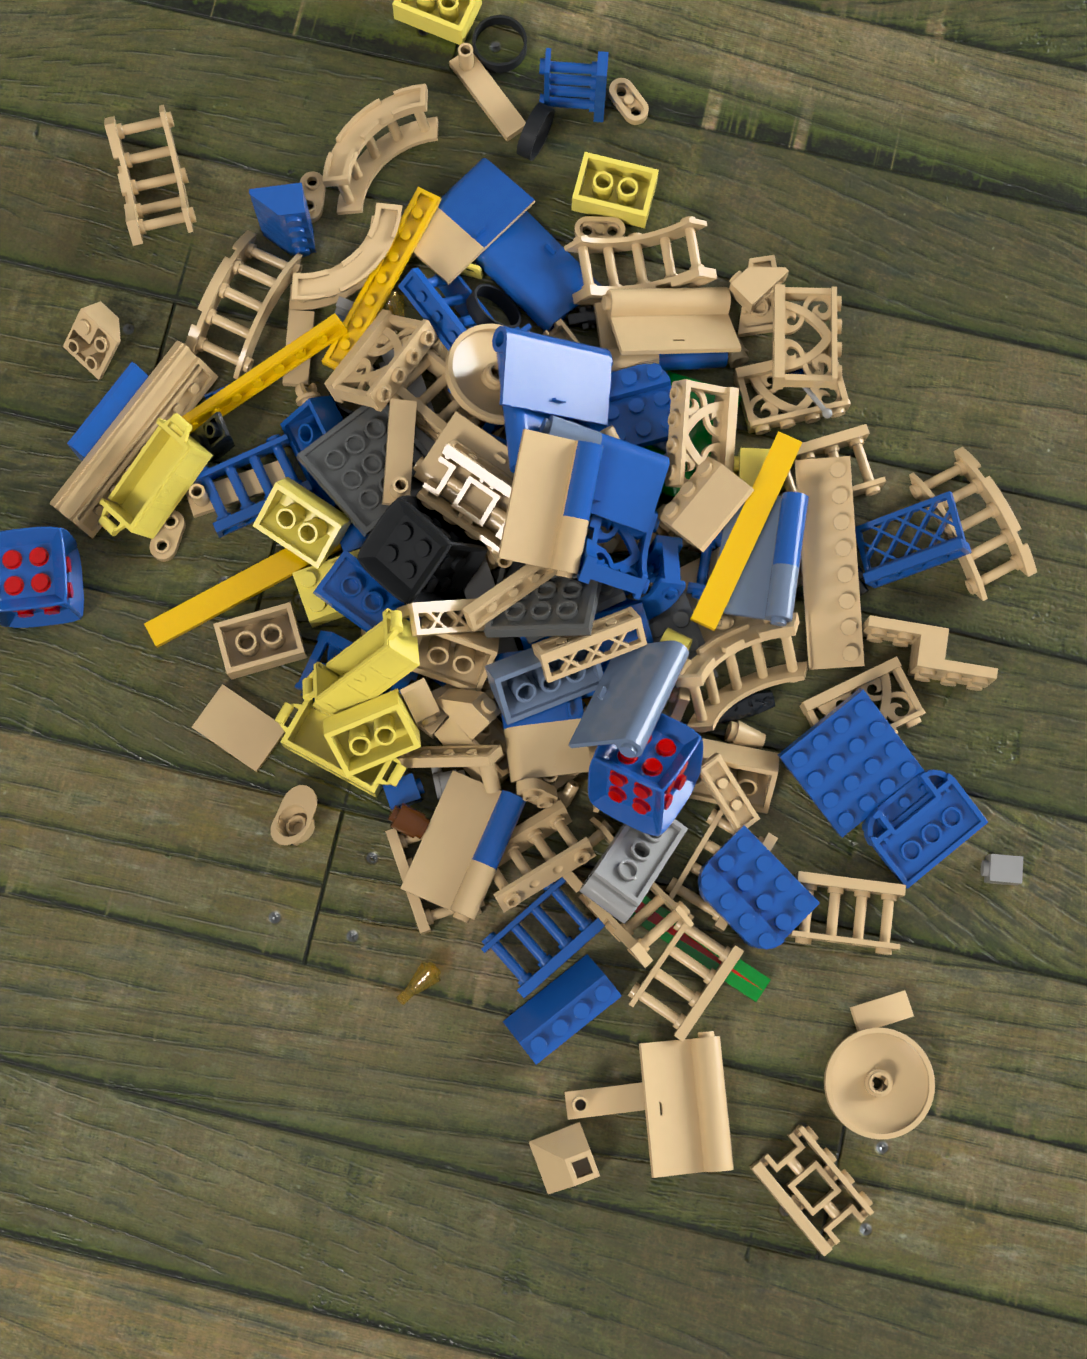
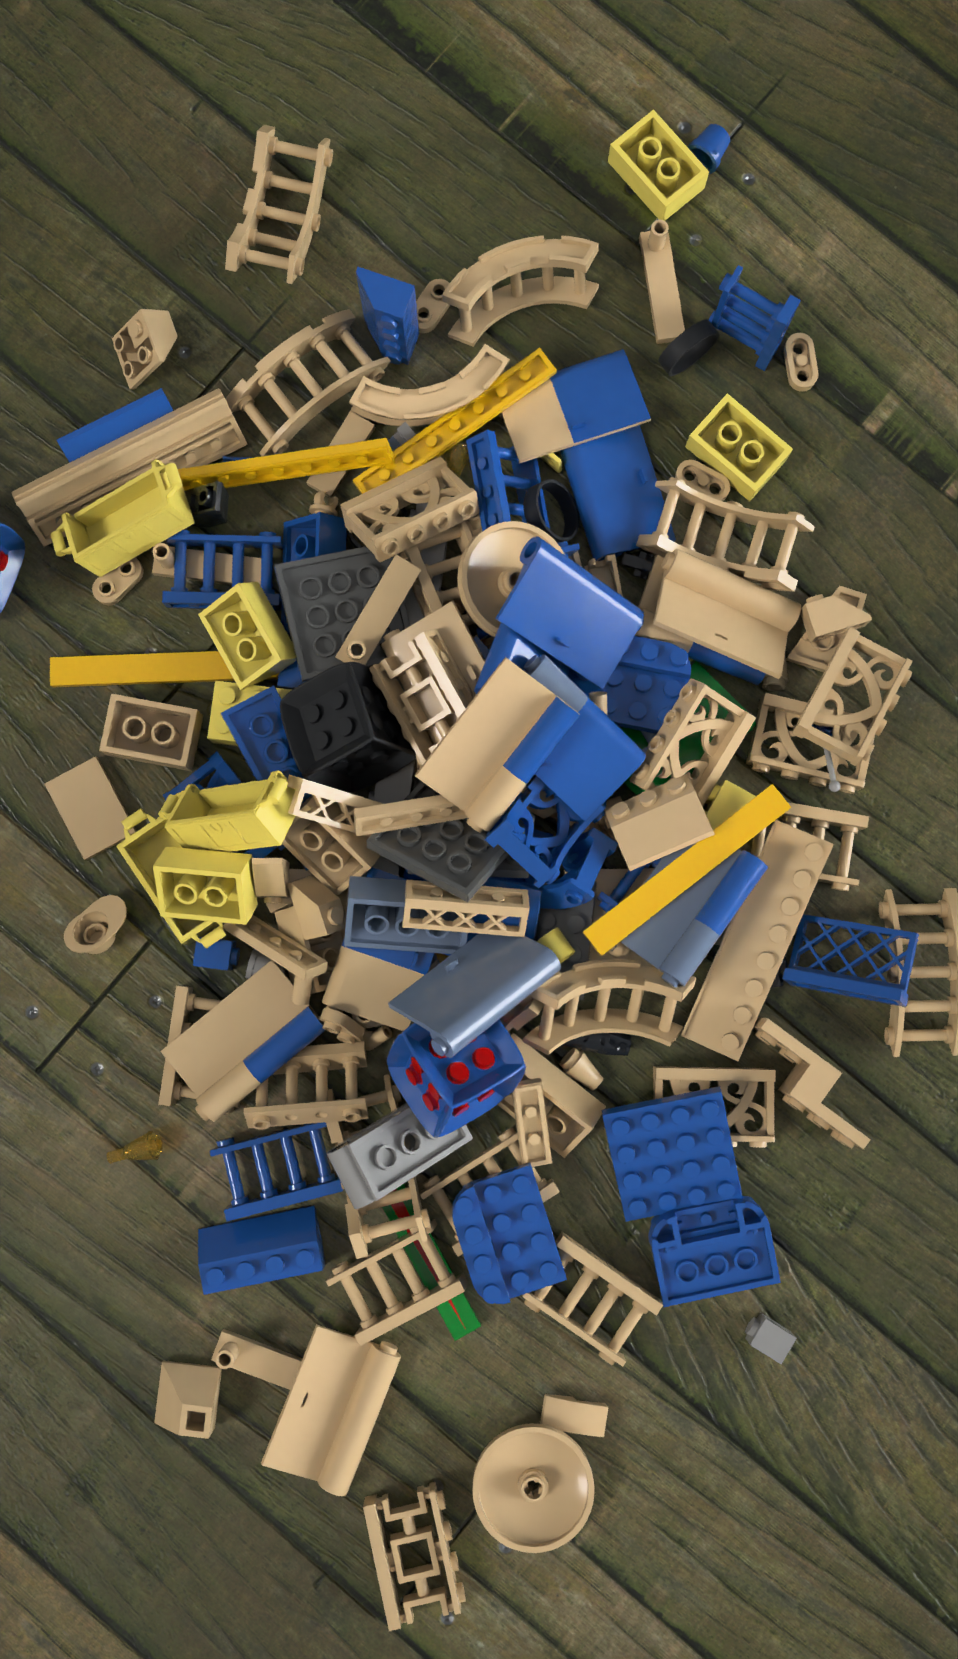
camera: 30 degrees right, 5 degrees up
reddish brown brick [388,803,430,839] -> none
black tyre [472,15,527,73] -> none

